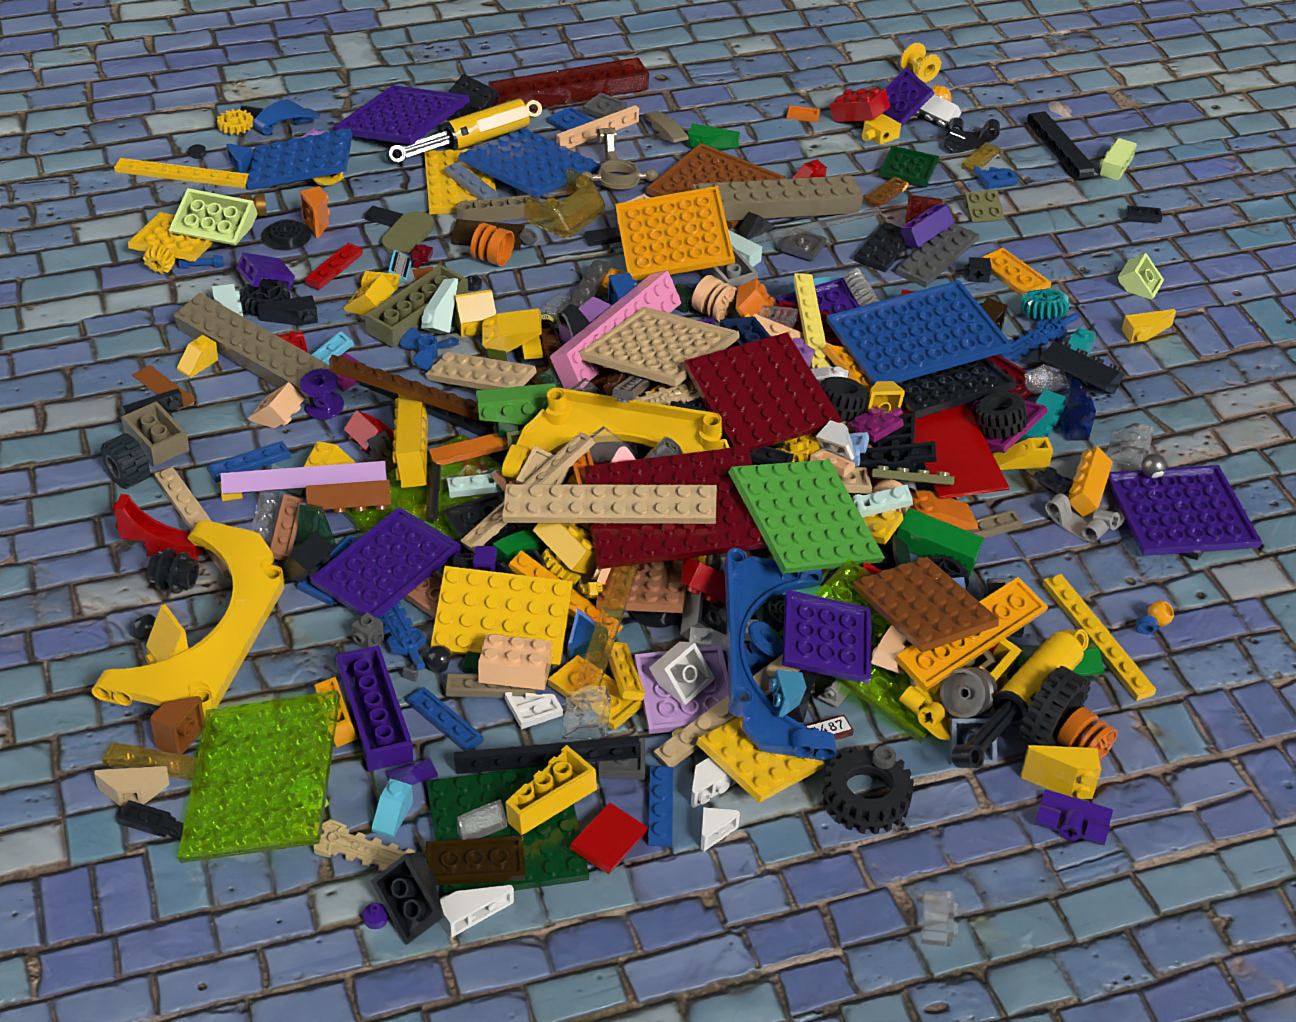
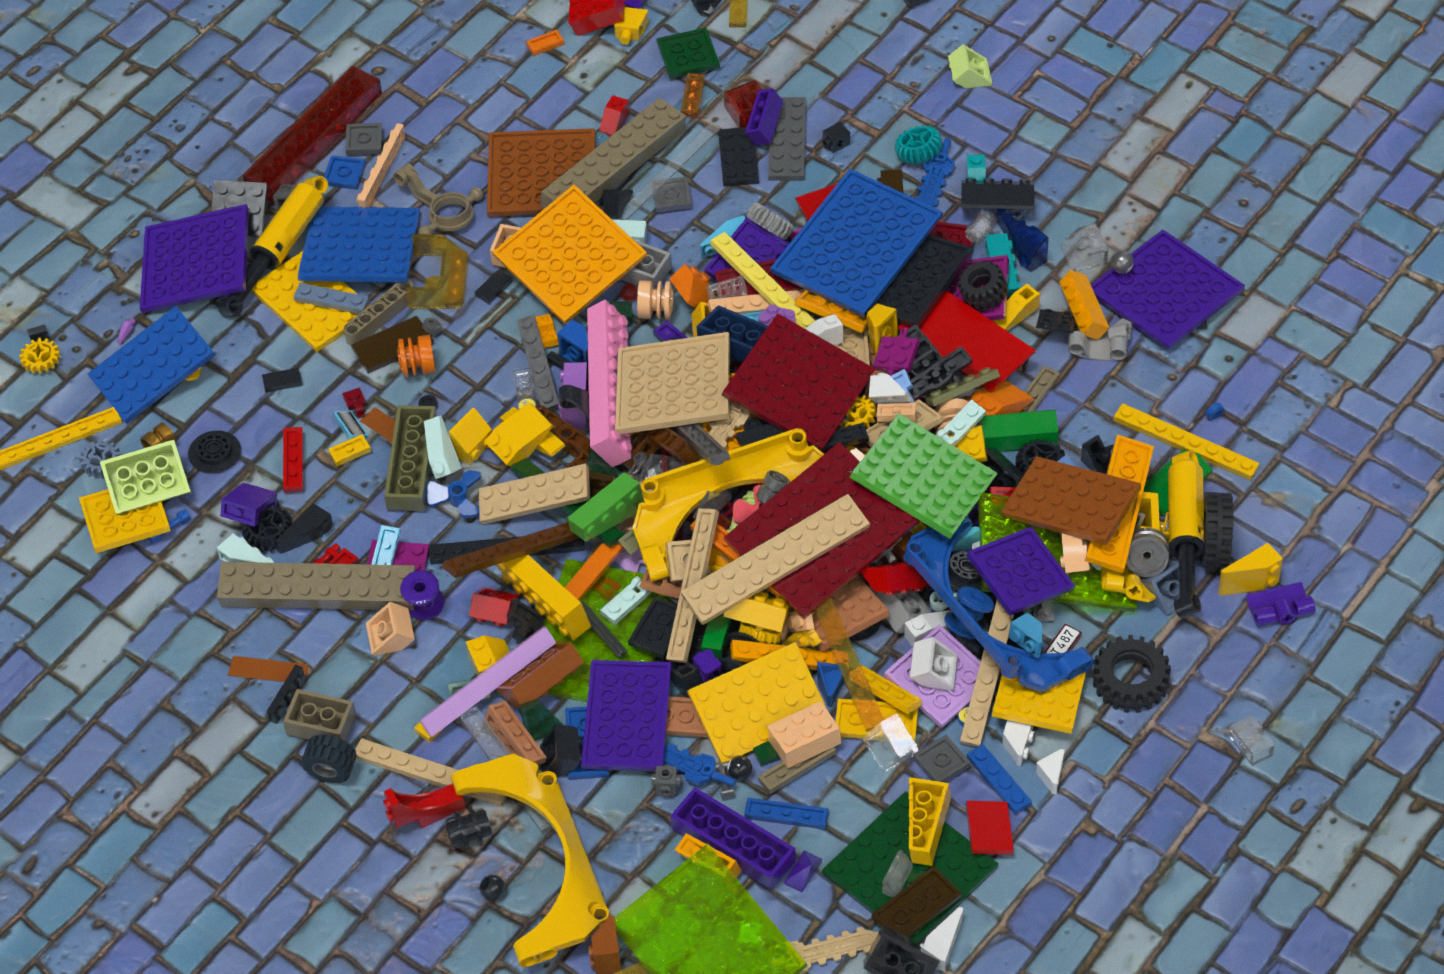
camera: 30 degrees left, 10 degrees up
yellow gear [143,243,175,274] -> none
yellow slope [145,604,188,665] -> none
yellow slope [177,335,218,378] -> none
black tile [189,144,206,159] -> none
blue tile [208,441,291,483] -> none
blue slope [226,144,252,173] -> none
blue panel [253,99,320,135] -> none
orange slope [300,186,330,238] -> none
yellow slope [343,274,396,316] -> none
medium azure slope [371,778,413,838] -> none
olive tile [382,211,434,255] -> none
black plate [454,736,641,774] -> none
white wing [505,692,563,729] -> none
dark tan slope [644,111,688,143] -> none
green slope [687,123,740,149] -> none
black tyre [821,376,869,421] -> none
dark grey tile [872,746,896,769] -> none
olive hinge [964,190,1005,223] -> none
blue wing [973,166,1018,189] -> none
light orange tile [980,248,1052,296] -> none
orange wheel [1056,707,1118,761] -> none
yellow slope [1121,309,1176,343] -> none
light orange piece [1147,600,1174,627] -> none

